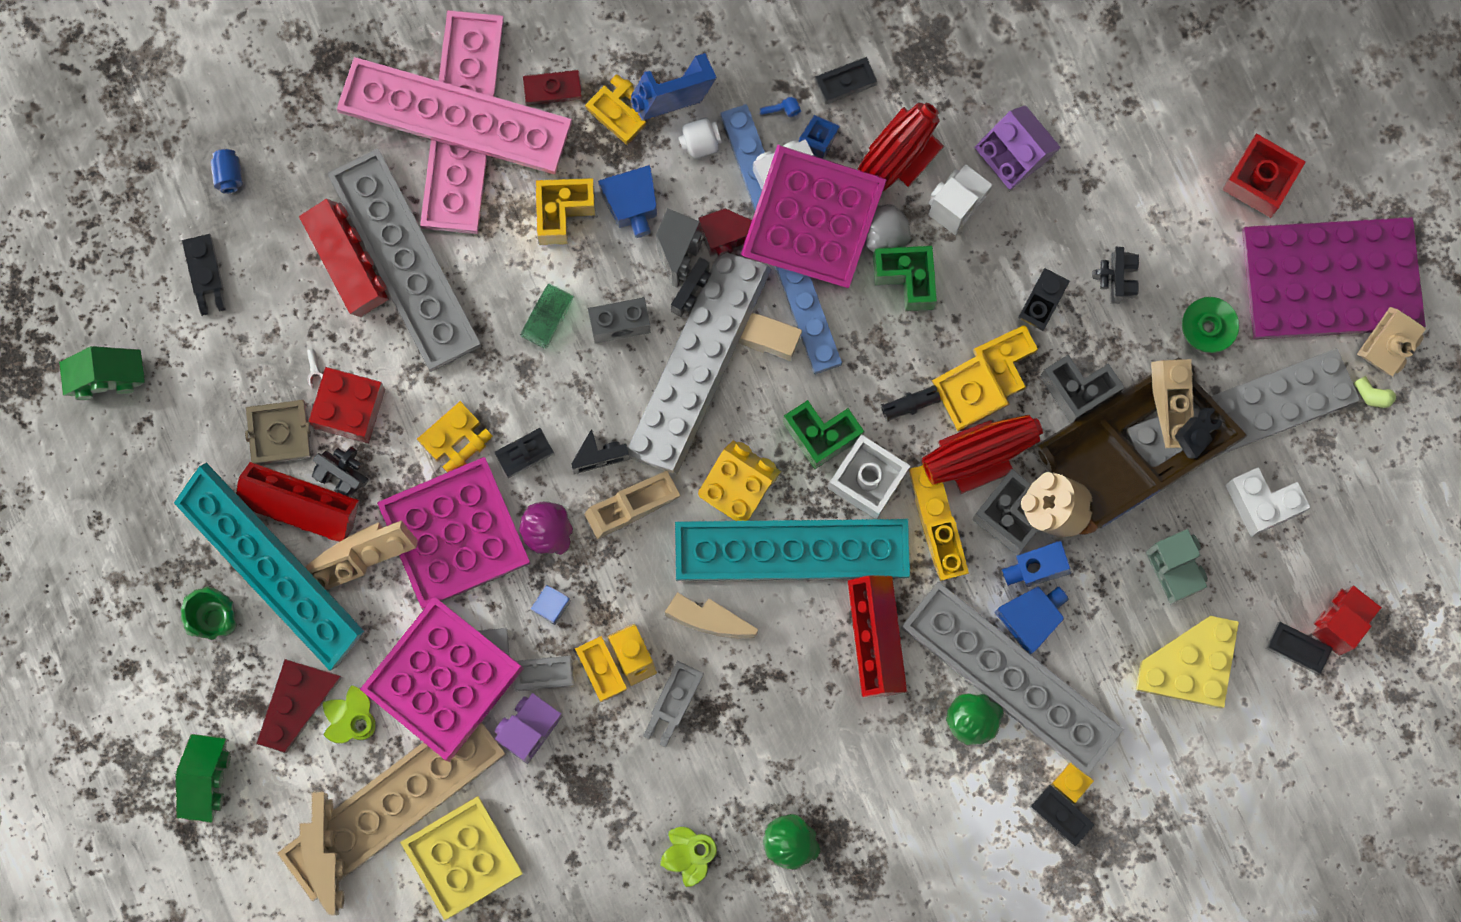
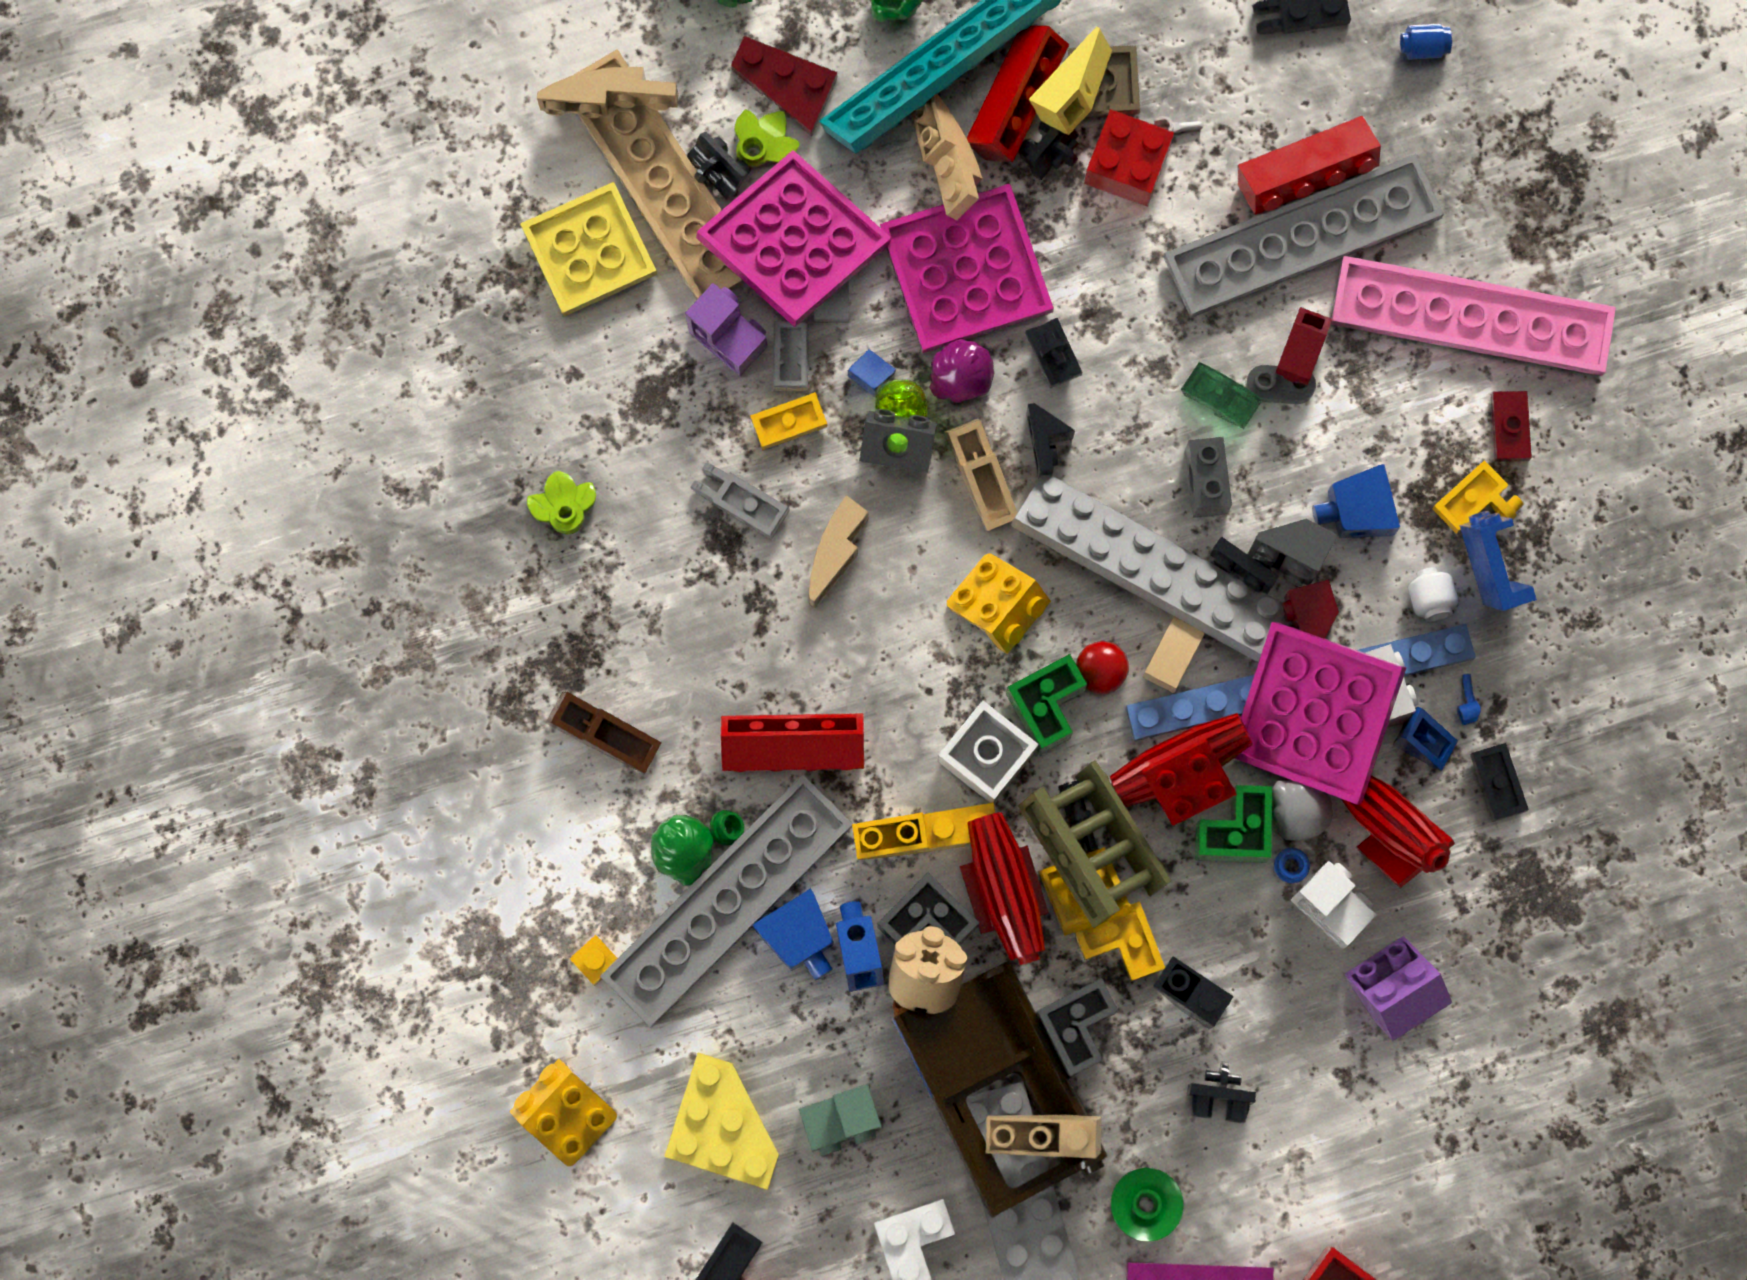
camera: 100 degrees right, 0 degrees up
bright pink plate [337,57,572,175] -> none
yellow plate [417,401,493,472] -> none
yellow brick [536,178,595,245] -> none
yellow torso [607,624,657,686] -> none
teal plate [675,519,910,581] -> none
green hair [763,814,820,870] -> none
black plate [1029,784,1095,847] -> none
black plate [1175,408,1222,458] -> none
none -> yellow bracket [509,1059,617,1167]
none -> reddish brown slope [545,692,662,774]
none -> black hips [687,132,751,200]
none -> green plate [710,810,744,846]
none -> dark grey brick [859,409,937,473]
none -> clear neon green hair [875,379,928,418]
none -> olive fence [1018,760,1171,928]
none -> light yellow slope [1029,27,1112,135]
none -> red hair [1076,640,1129,695]
none -> red plate [1110,713,1253,826]
none -> dark grey plate [1245,365,1316,404]
none -> blue plate [1274,848,1310,884]
none -> dark red slope [1275,307,1333,385]

